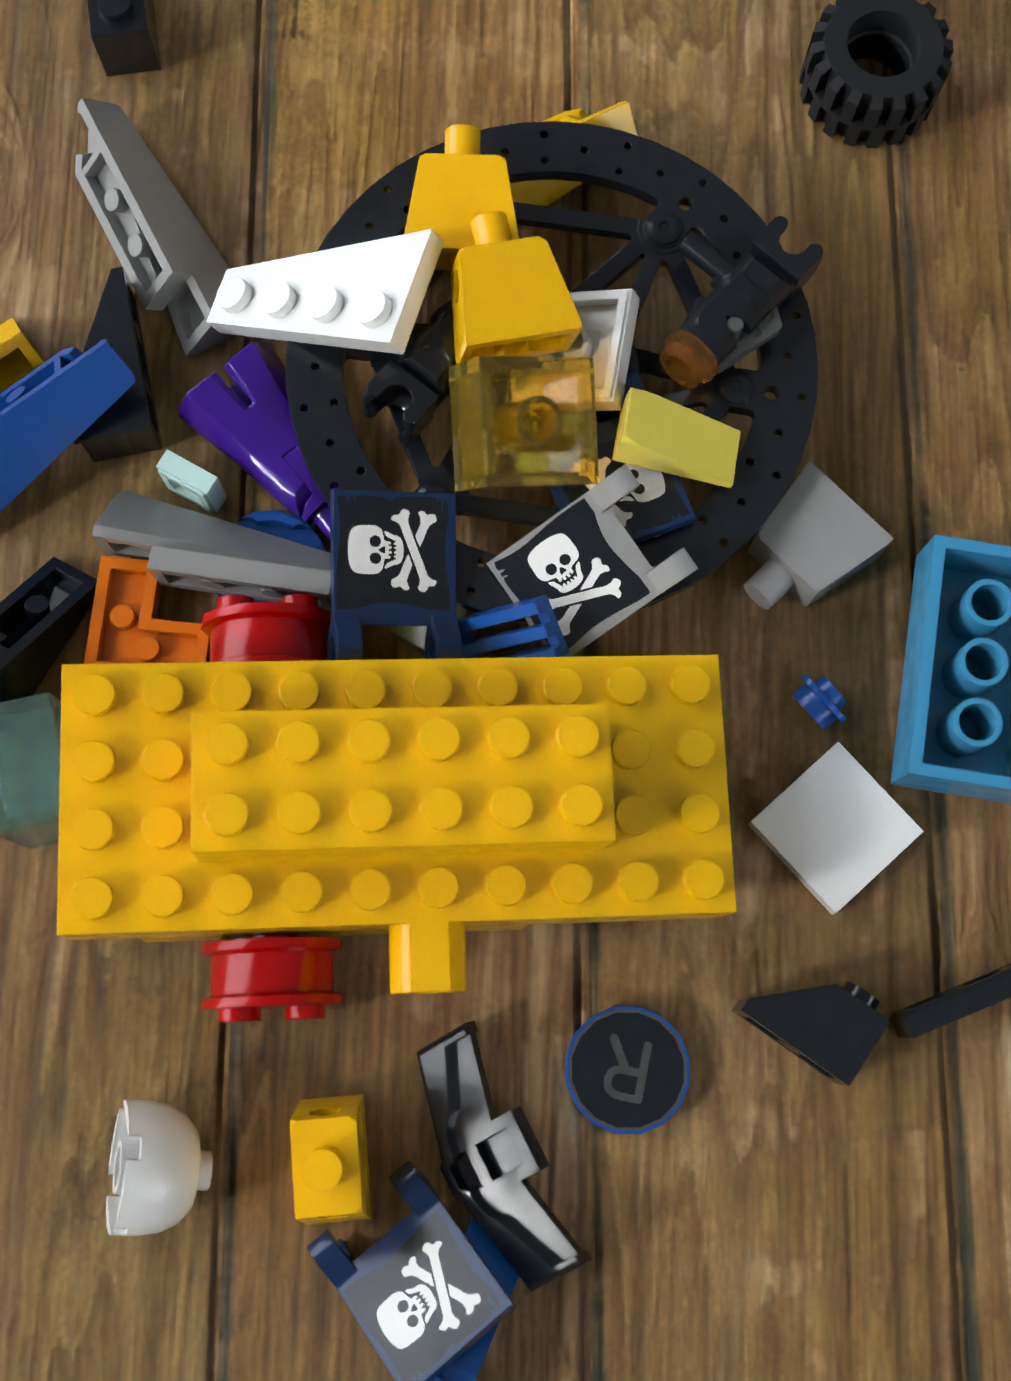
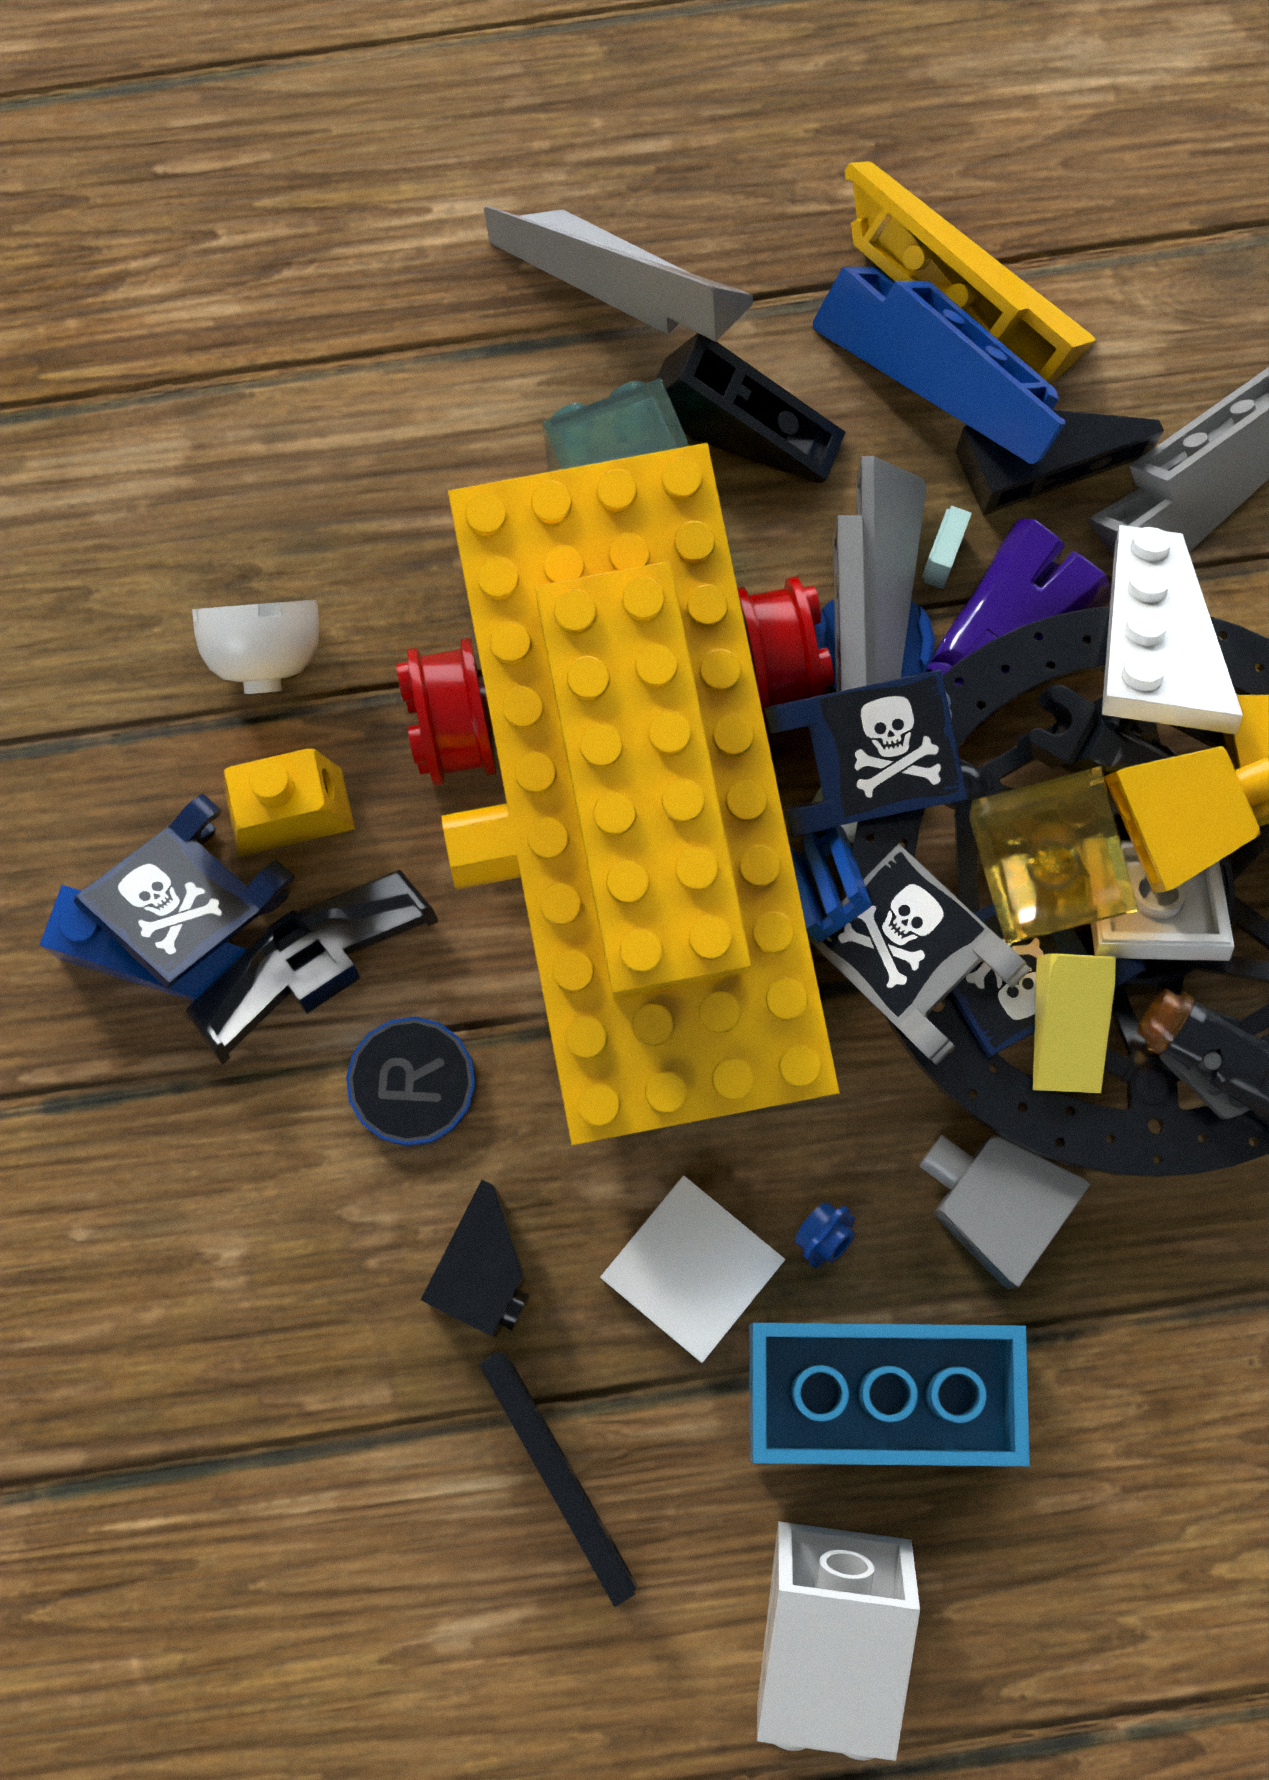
camera: 85 degrees right, 0 degrees up
orange plate [84,556,210,664] -> none

